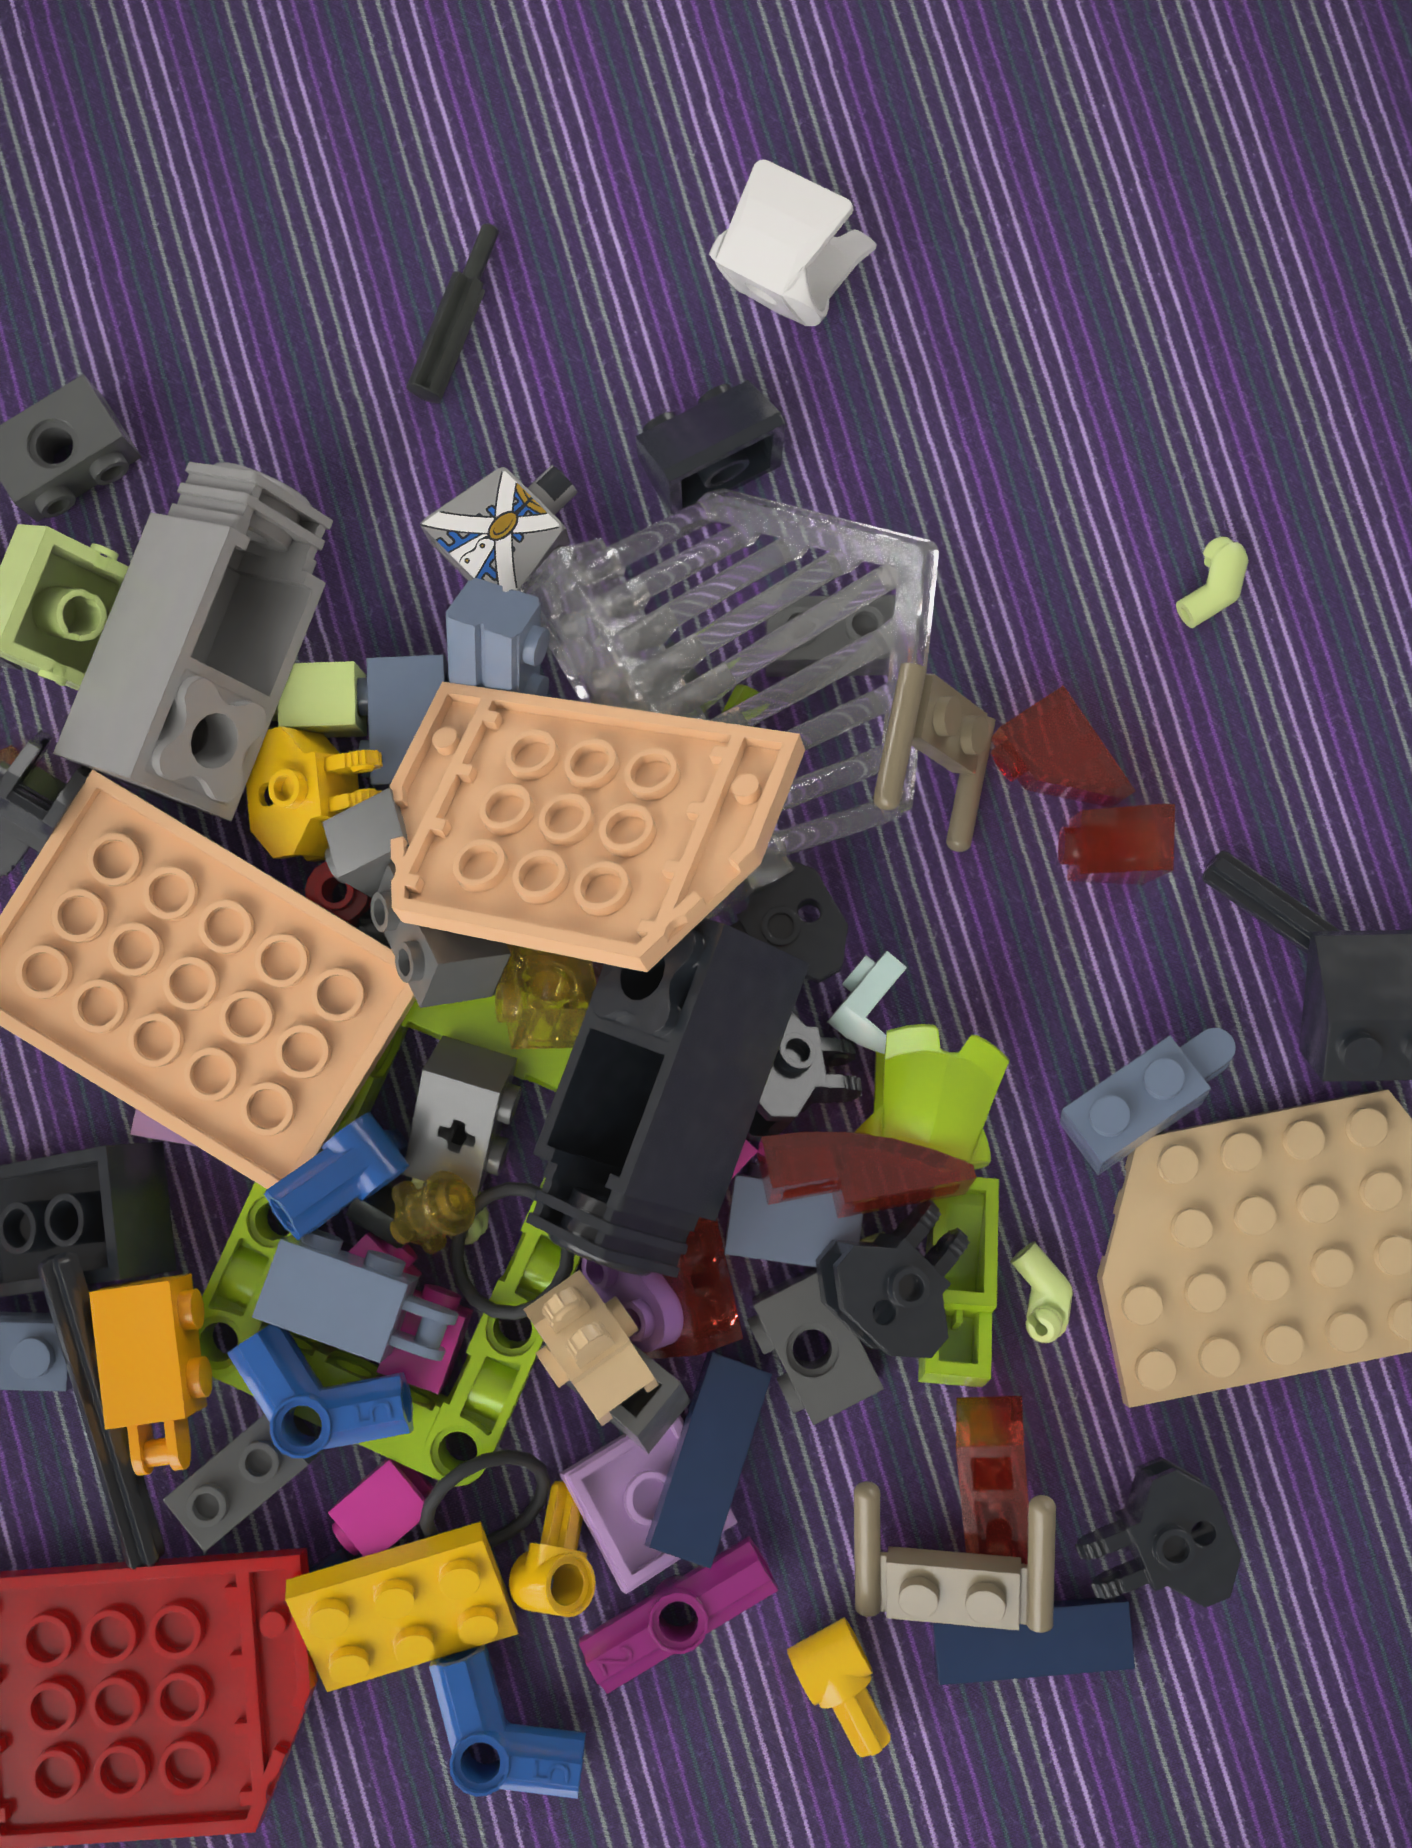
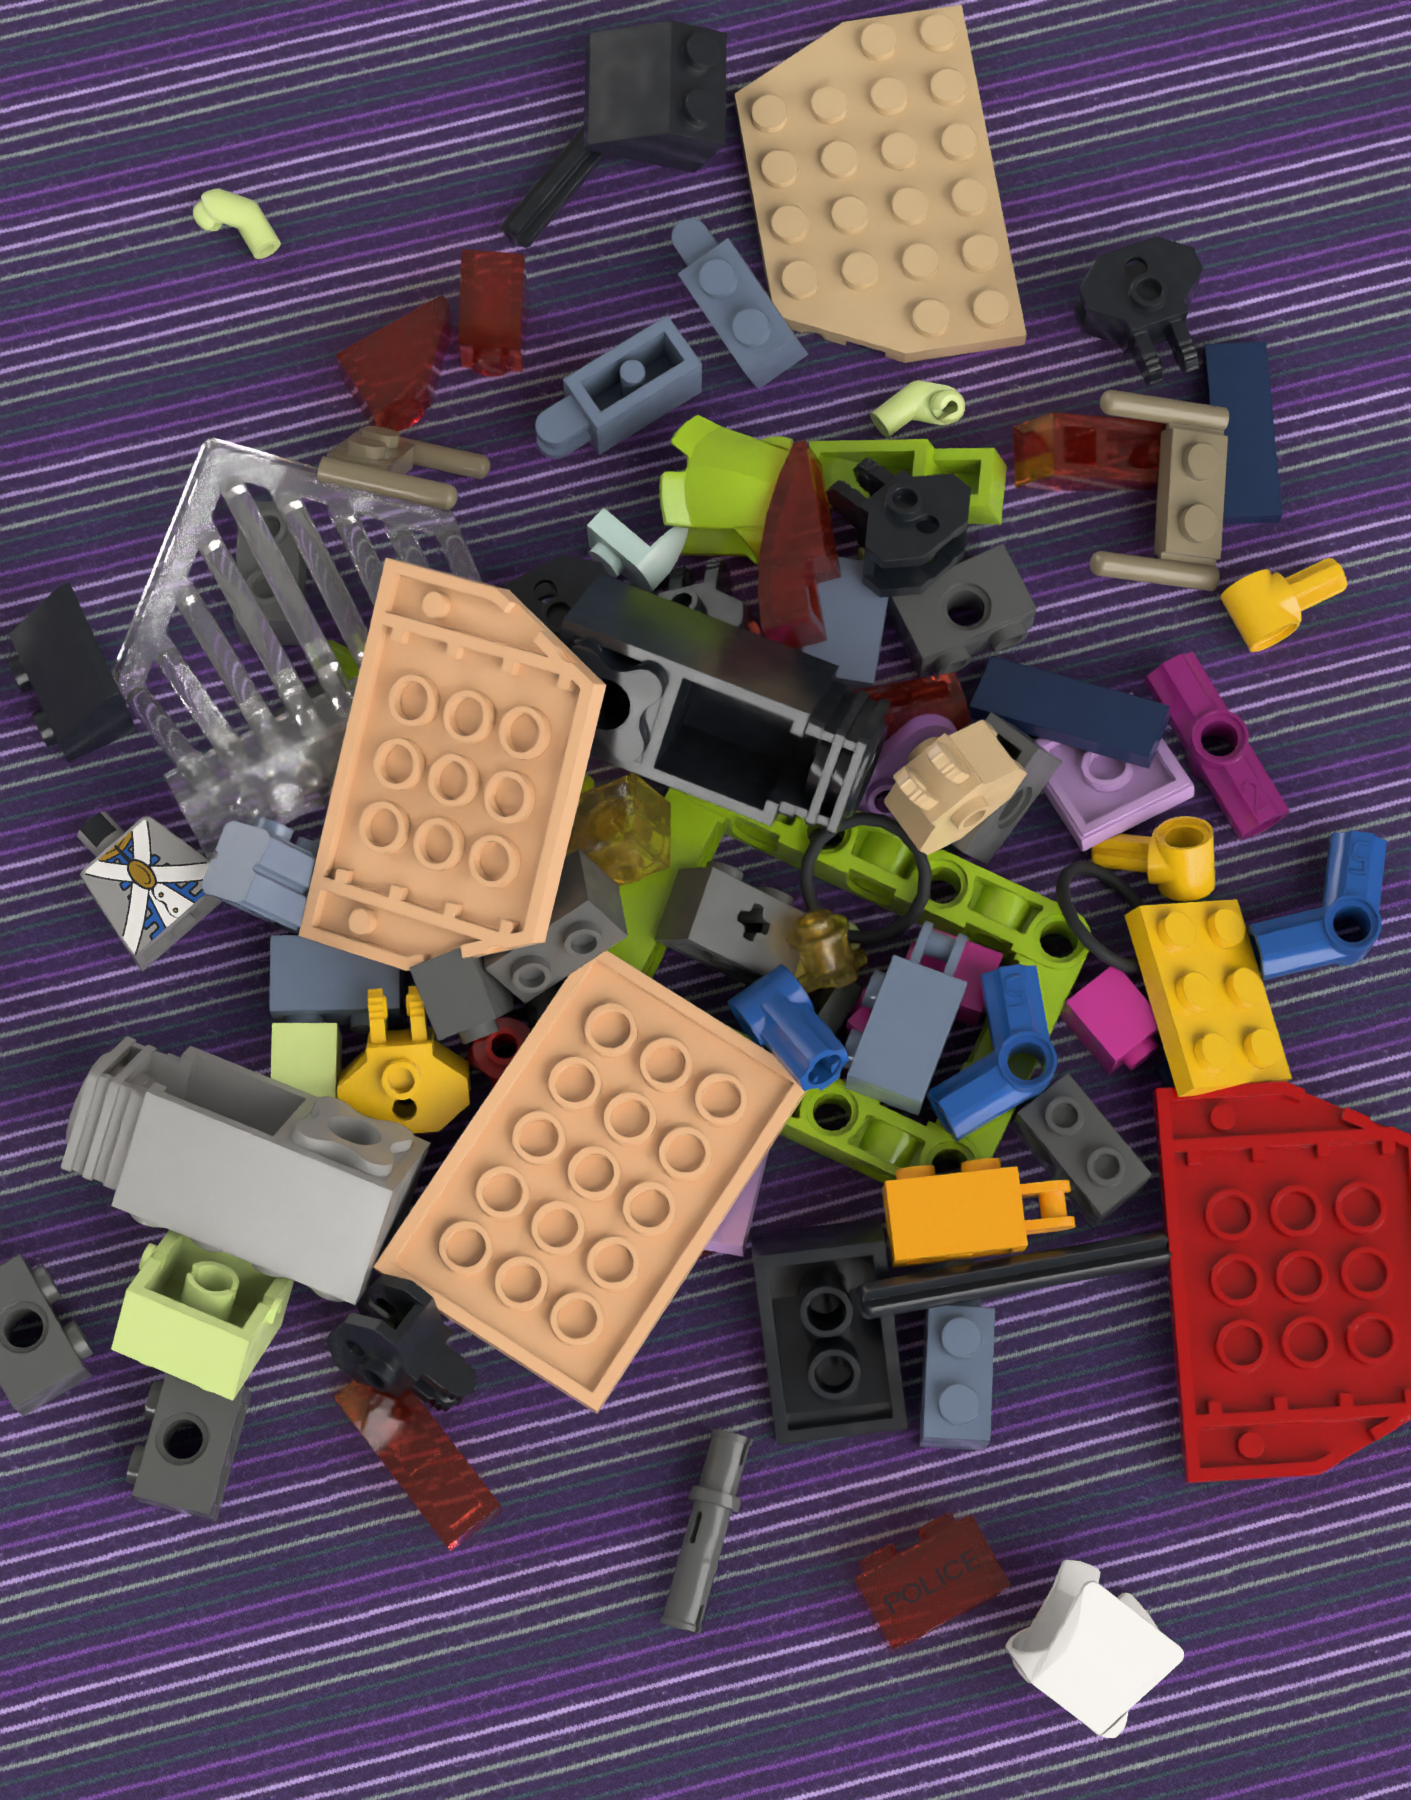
camera: 90 degrees left, 10 degrees down
none -> sand blue brick [535,315,702,459]

